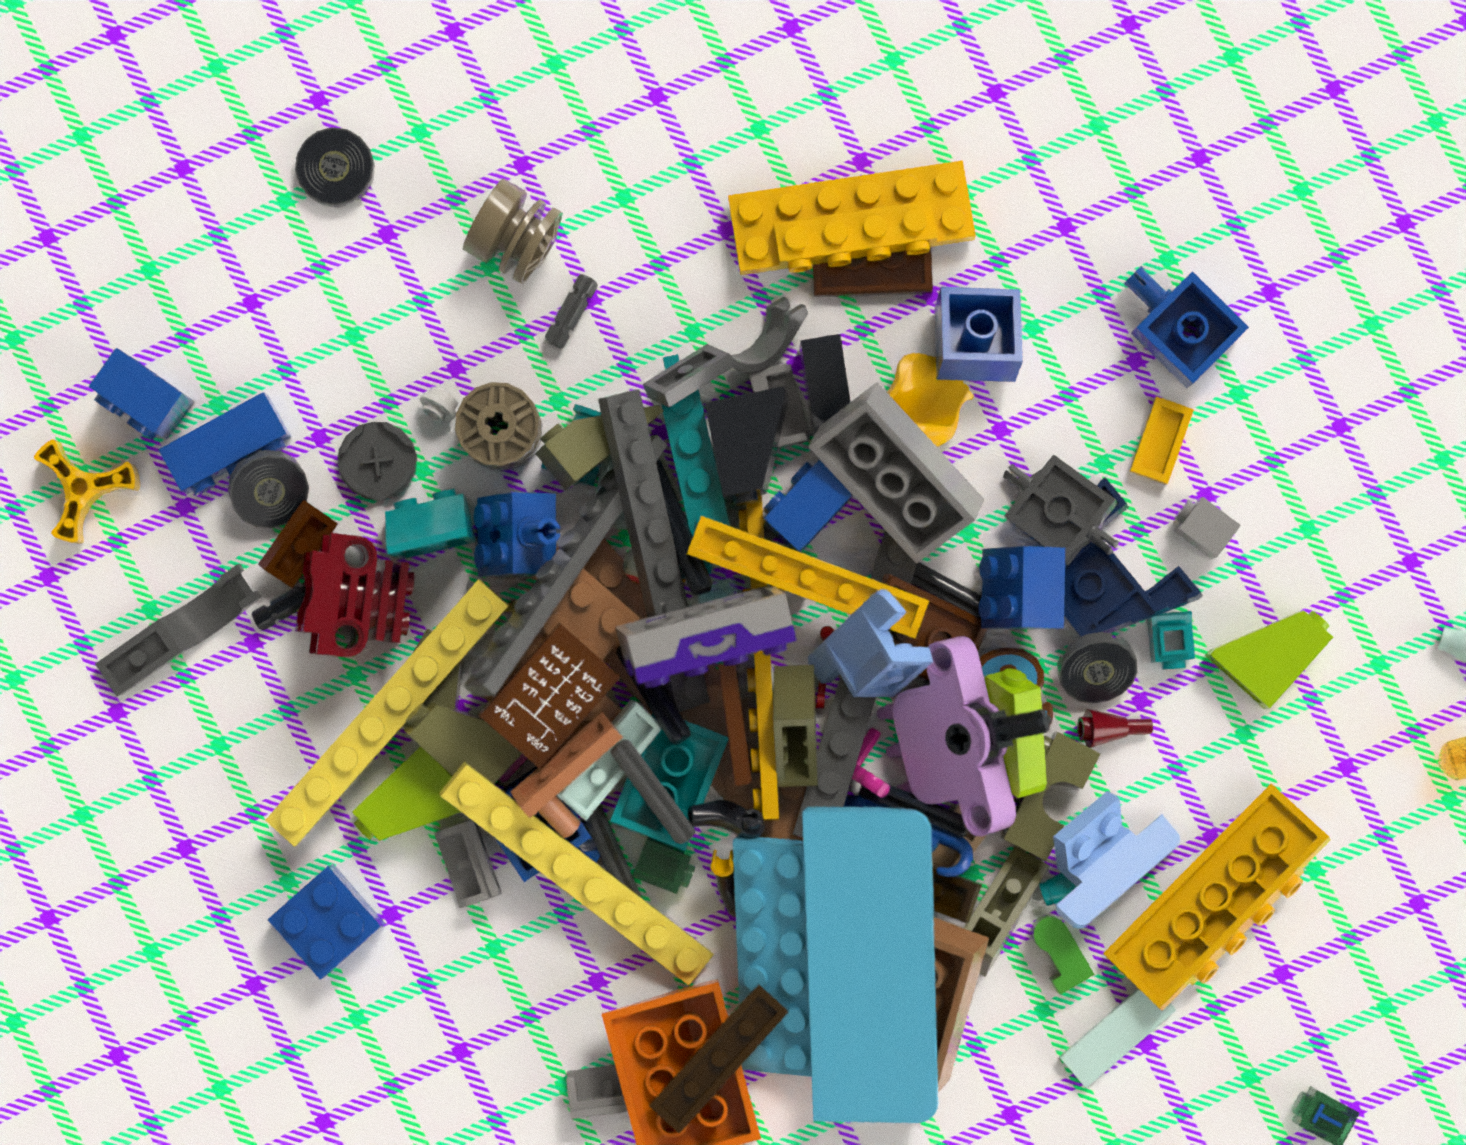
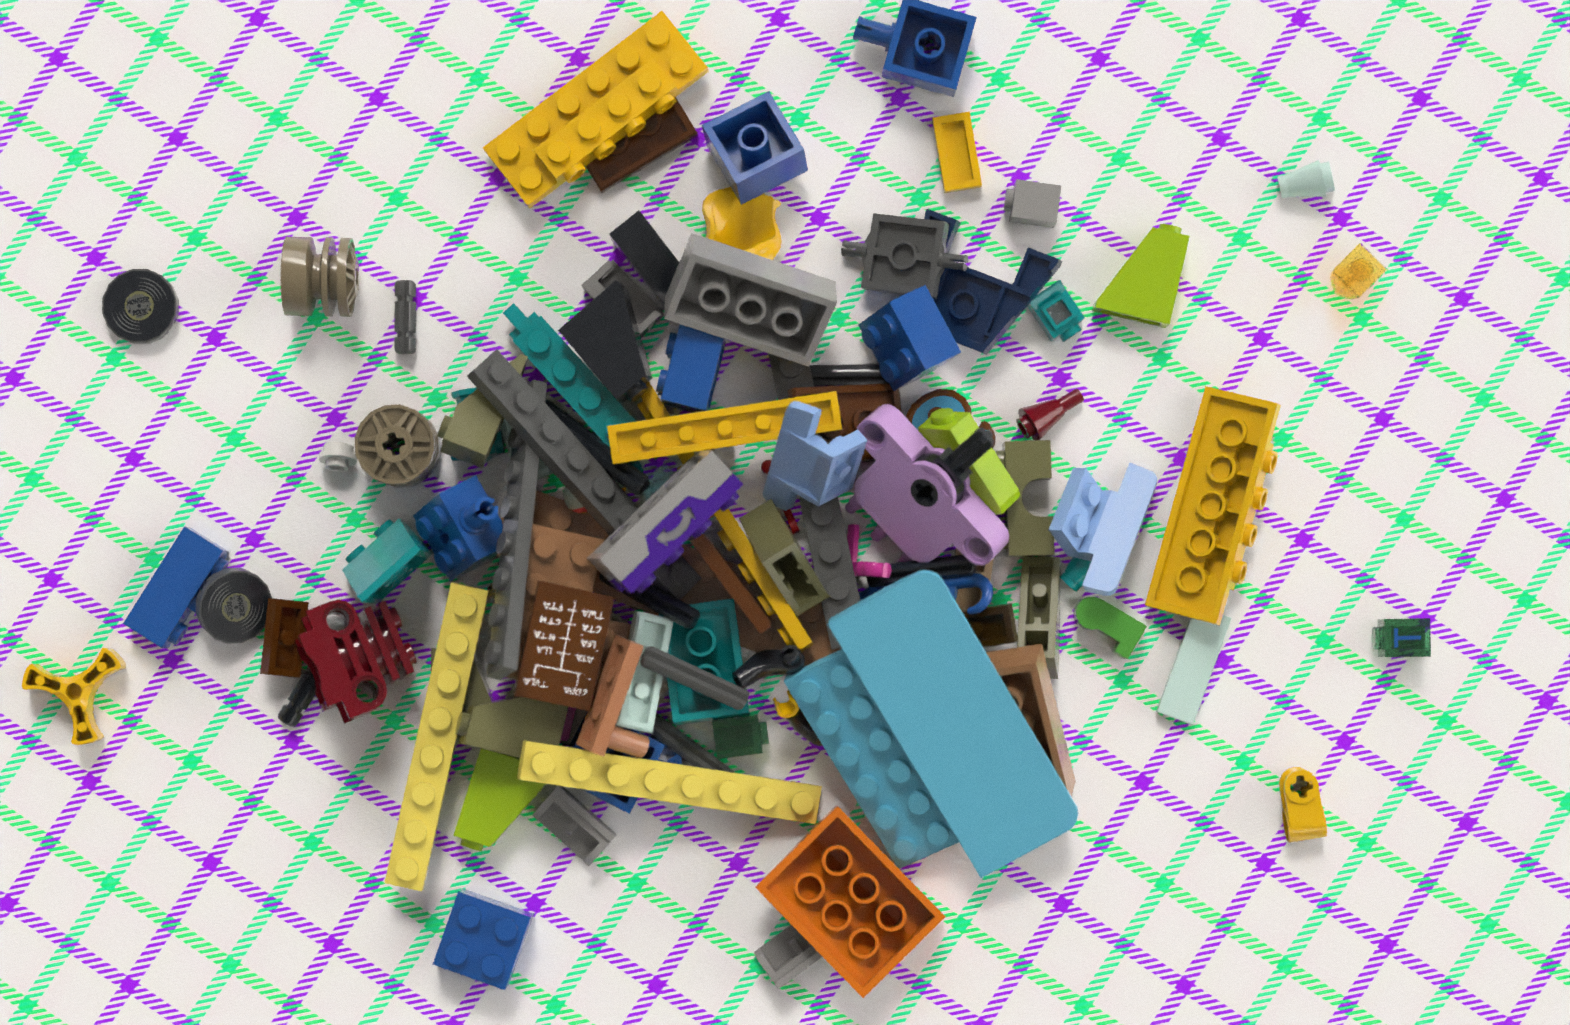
camera: 25 degrees left, 0 degrees up
blue brick [88,347,195,440] -> none
dark grey piece [95,564,262,697] -> none
dark grey tile [338,422,418,501] -> none
dark grey piece [643,297,808,407] -> none
dark brown plate [649,983,789,1133] -> none
black tile [1057,632,1138,704] -> none

